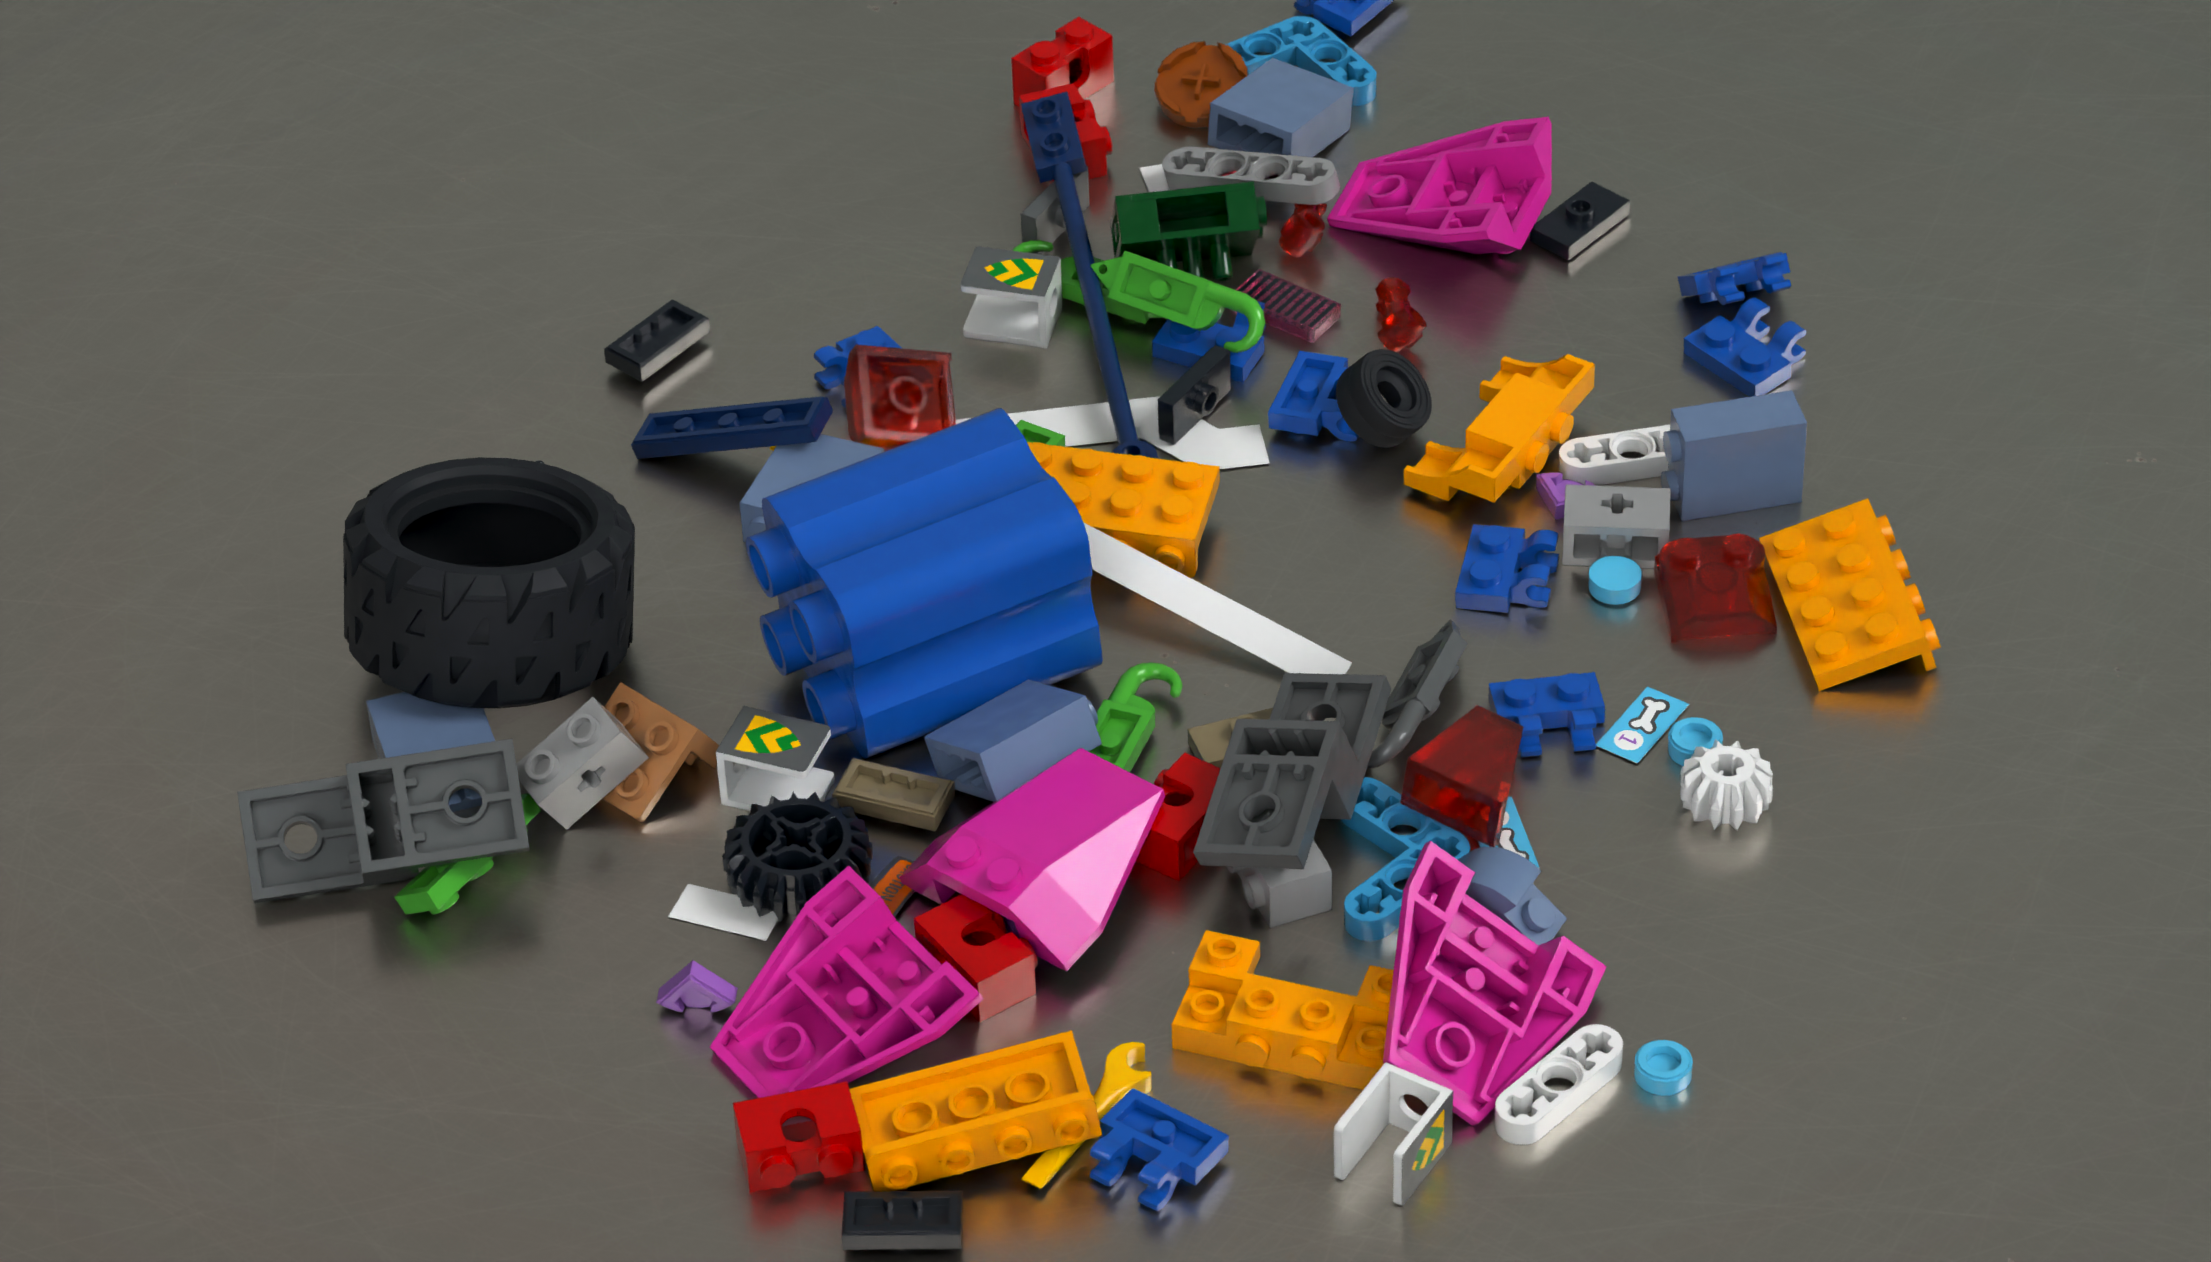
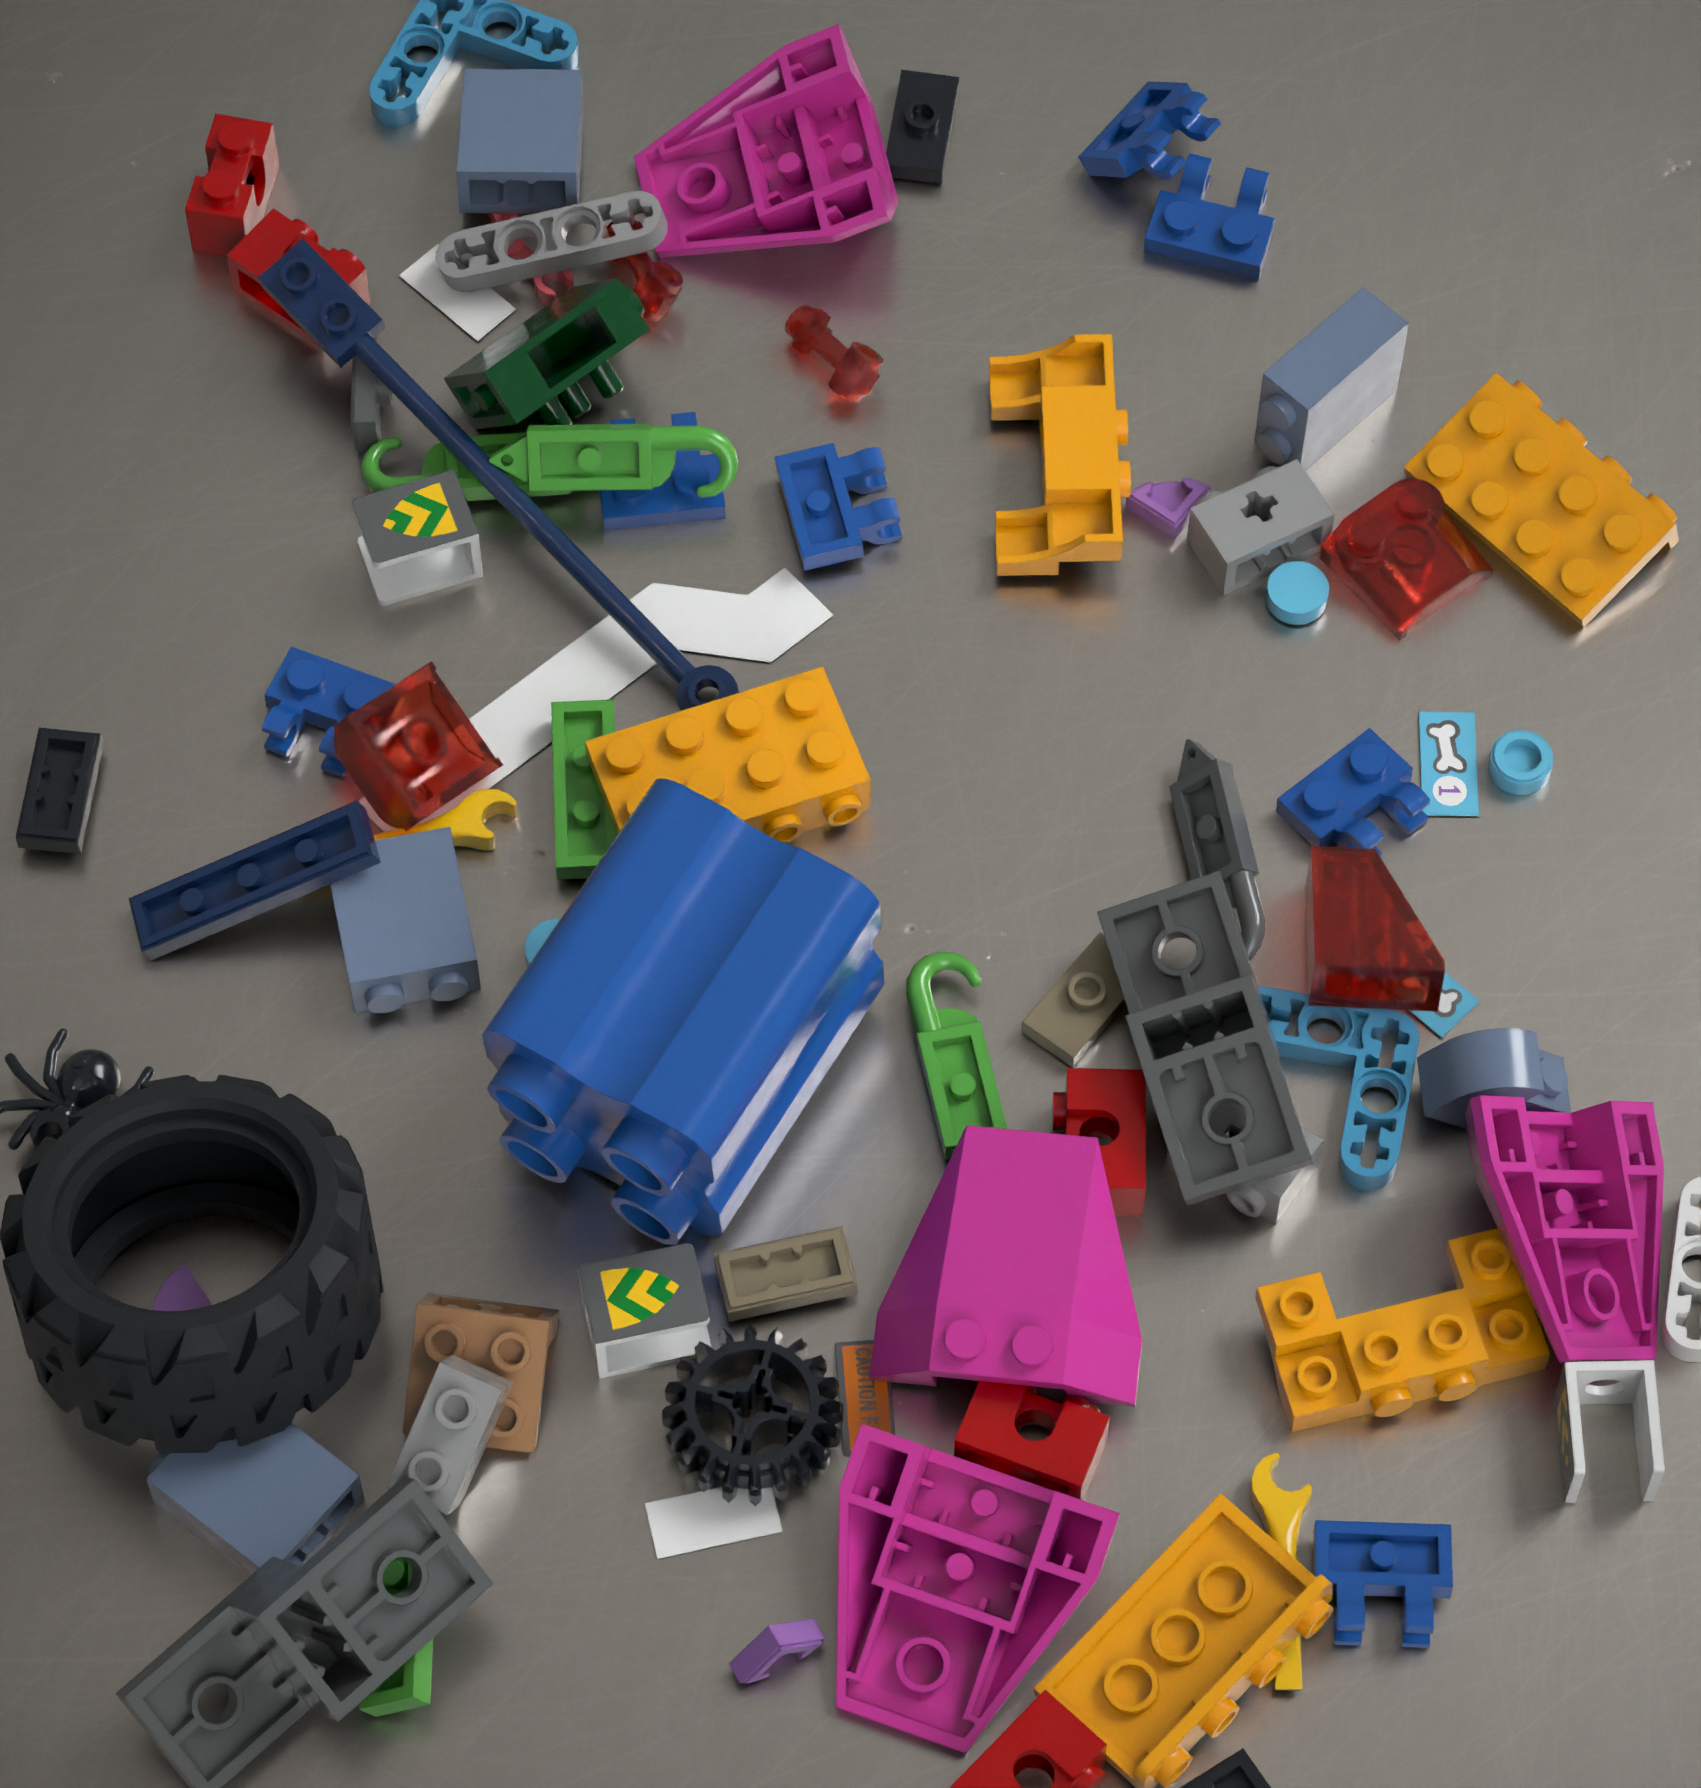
camera: 35 degrees left, 20 degrees up
sand blue brick [924,679,1102,802] -> none
white sticker [1083,522,1352,674] -> none
dark orange tile [1154,41,1249,128] -> none
black plate [1158,345,1231,445] -> none
clear pink tile [1236,269,1341,343] -> none
black tyre [1336,349,1432,448] -> none
blue plate [1455,524,1559,613] -> none
white beam [1559,424,1670,486] -> none
white gear [1680,739,1773,830] -> none

